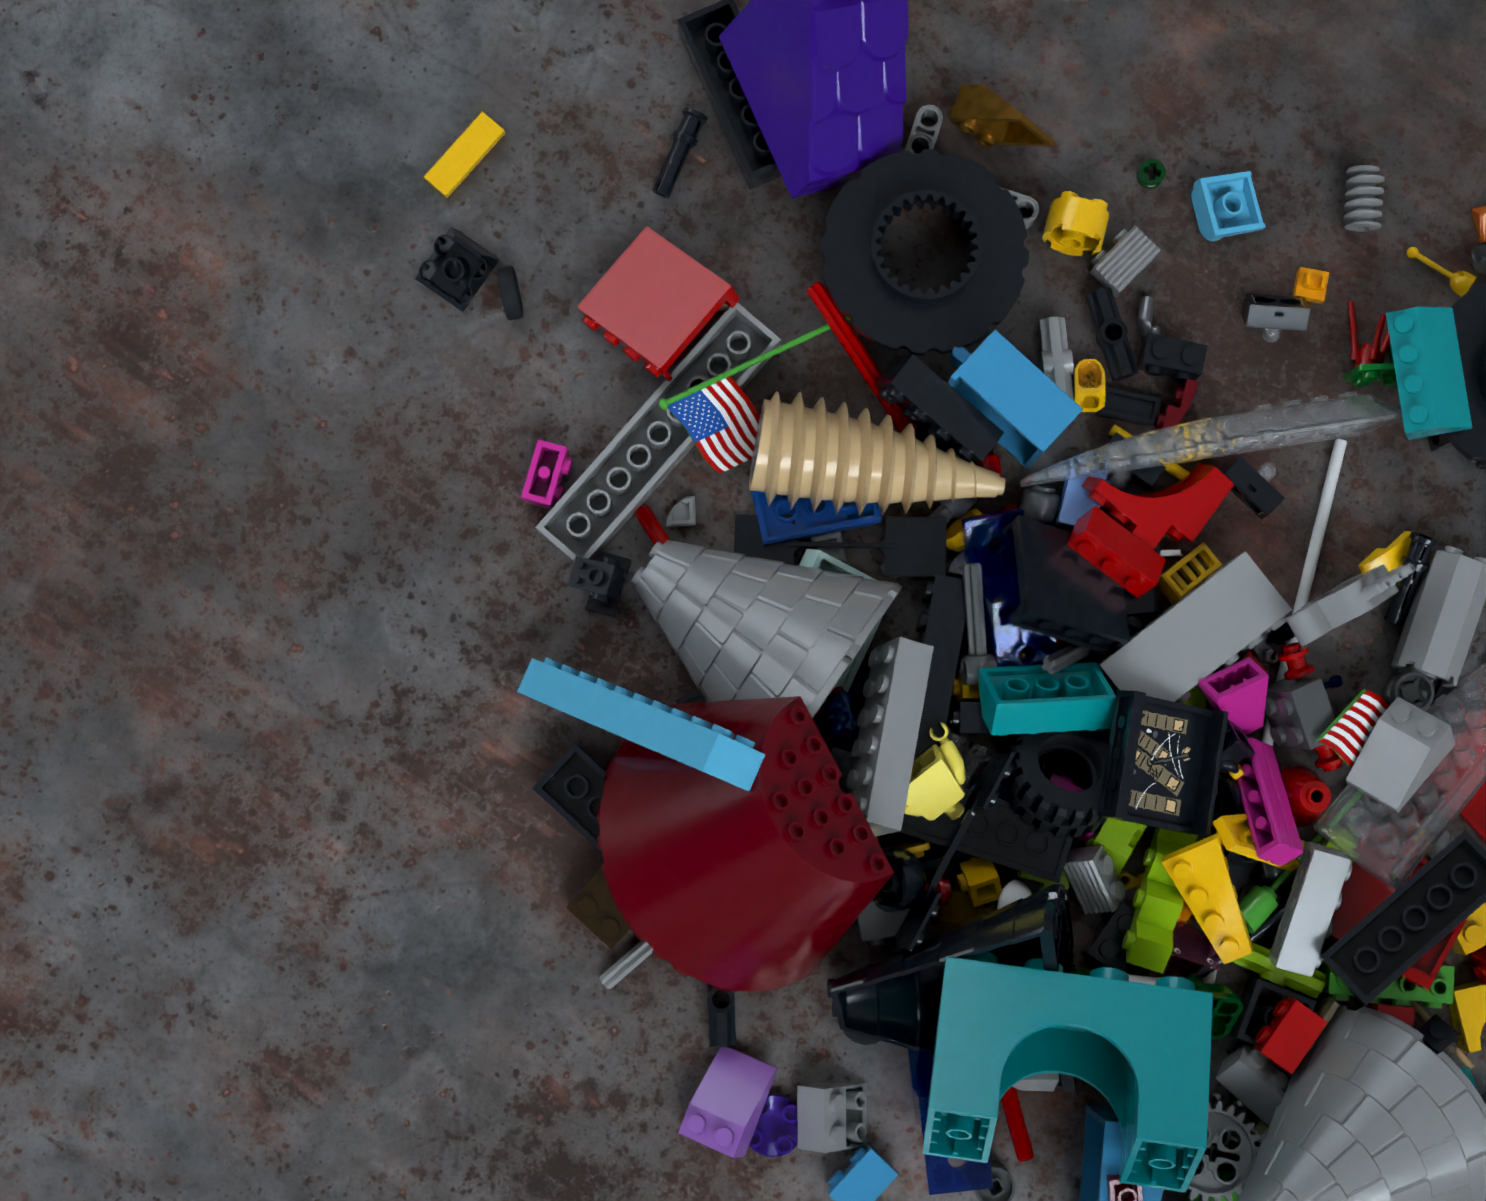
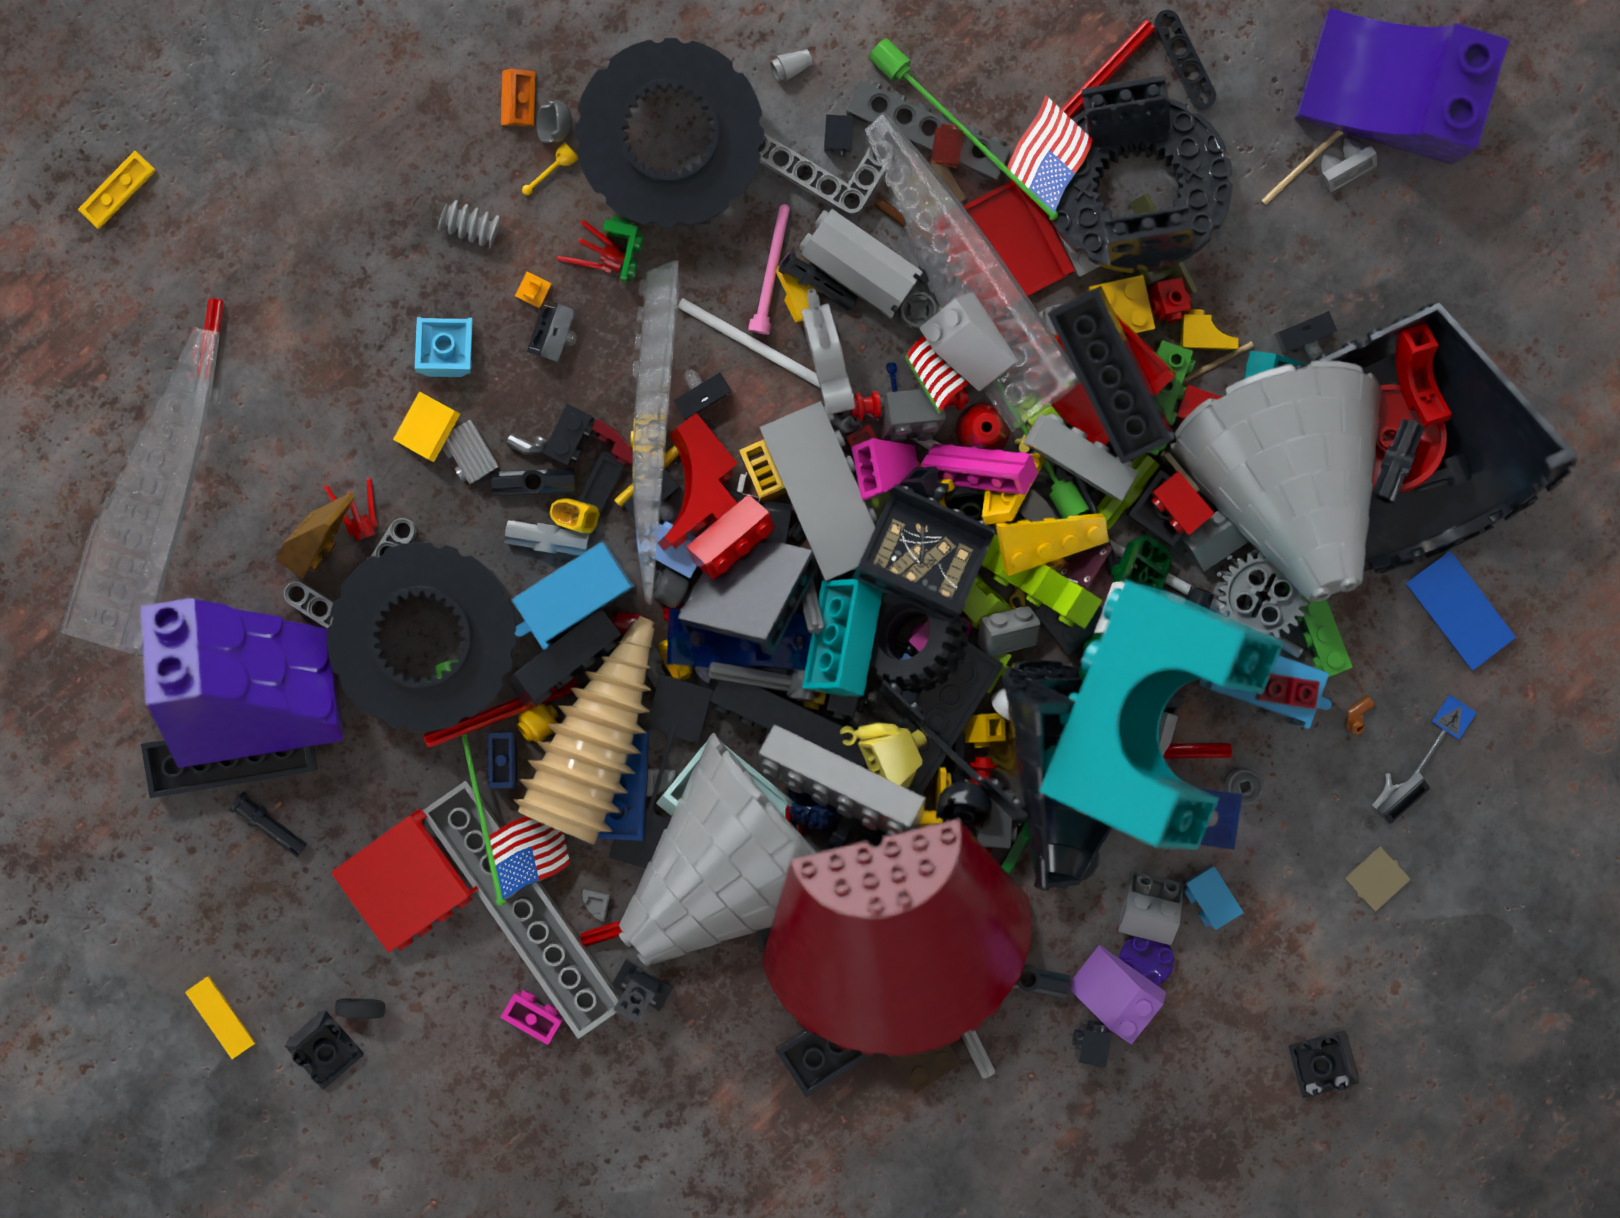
camera: 70 degrees left, 5 degrees up
medium azure brick [517,657,765,791] -> none
yellow brick [1042,191,1109,256] -> none
dark green bush [1137,159,1166,189] -> none
teal slope [1386,307,1473,440] -> none
black brick [1417,1014,1461,1057] -> none
none -> red plant [324,478,378,541]
none -> yellow tile [393,391,460,462]
none -> dark blue brick [487,731,517,788]
none -> yellow head [517,704,559,742]
none -> bright pink piece [748,204,790,335]
none -> green tile [1000,819,1030,875]
none -> black brick [1072,1020,1112,1067]

